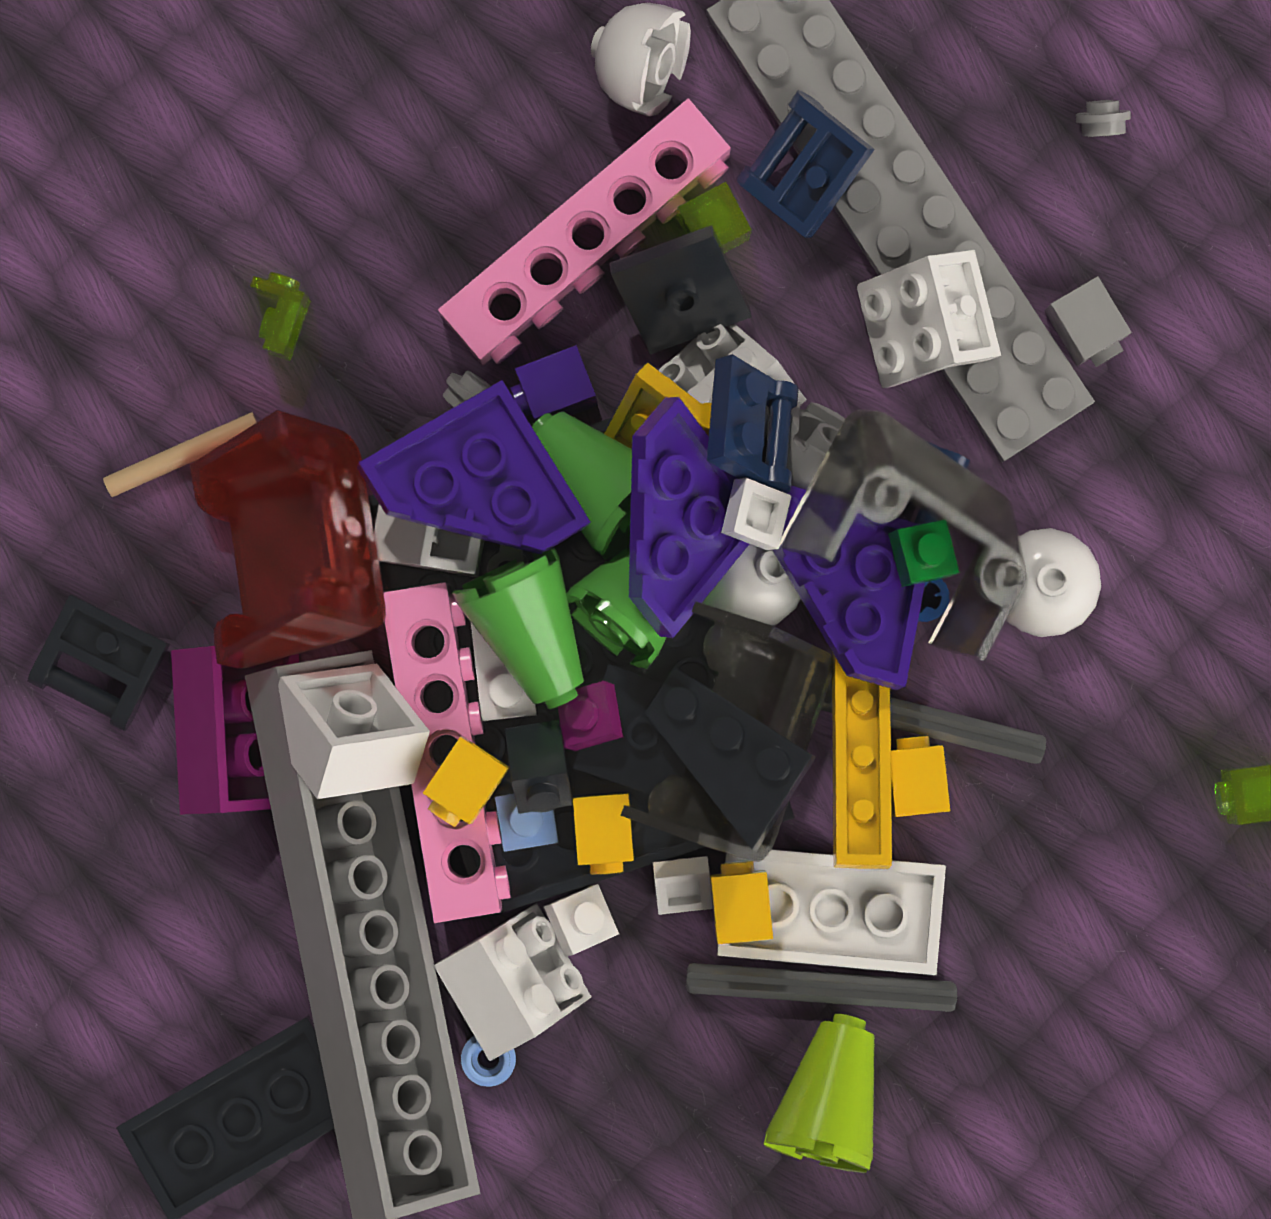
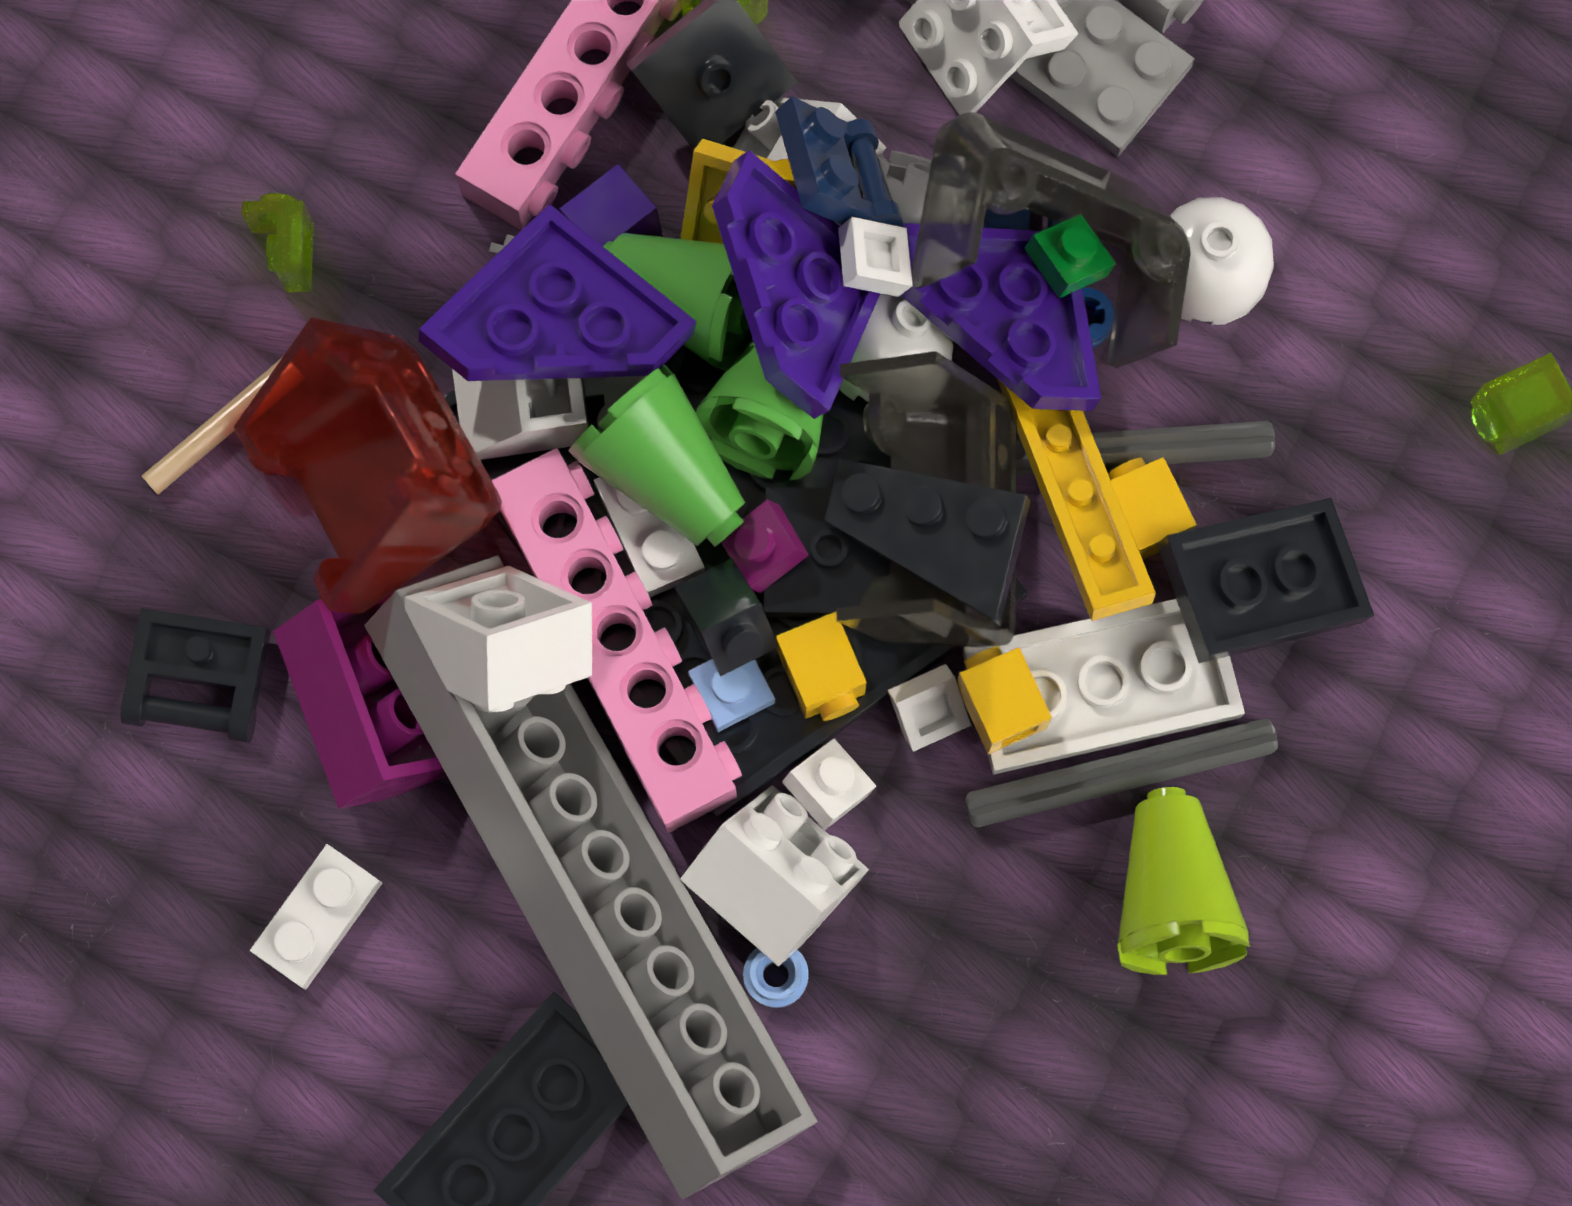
camera: 20 degrees left, 10 degrees down
yellow brick [423,737,510,827] -> none
none -> white plate [250,844,382,990]
none -> black plate [1157,497,1374,663]

